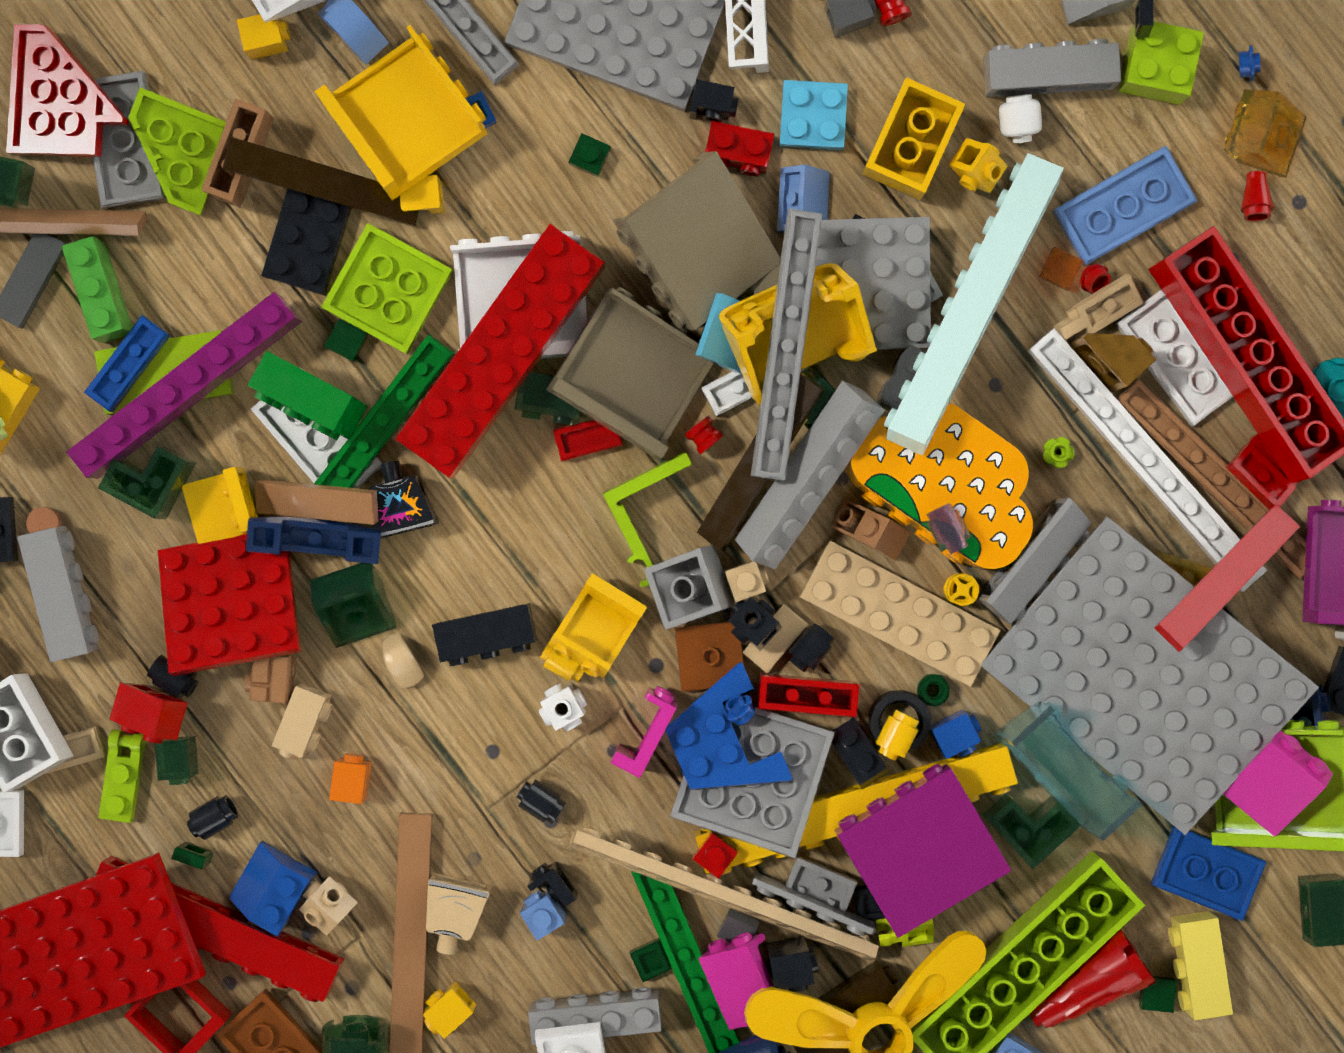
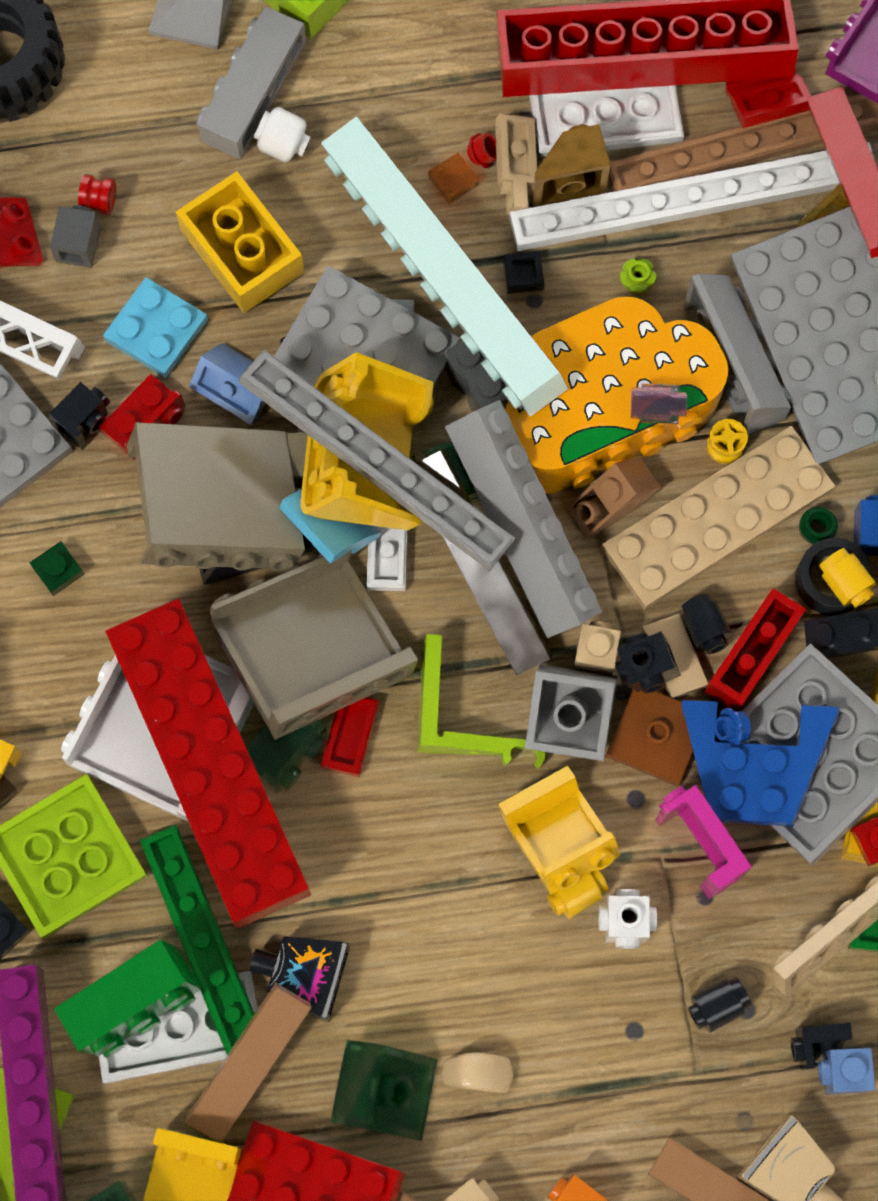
camera: 60 degrees left, 15 degrees down
dark blue slope [246,517,381,564] -> none
dark green tile [324,318,369,362] -> none
black brick [432,603,538,667] -> none
red wheel [684,415,725,455] -> none
yellow brick [949,138,1007,193] -> none
medium blue tile [1052,146,1198,266] -> none
none -> black tile [503,251,545,294]

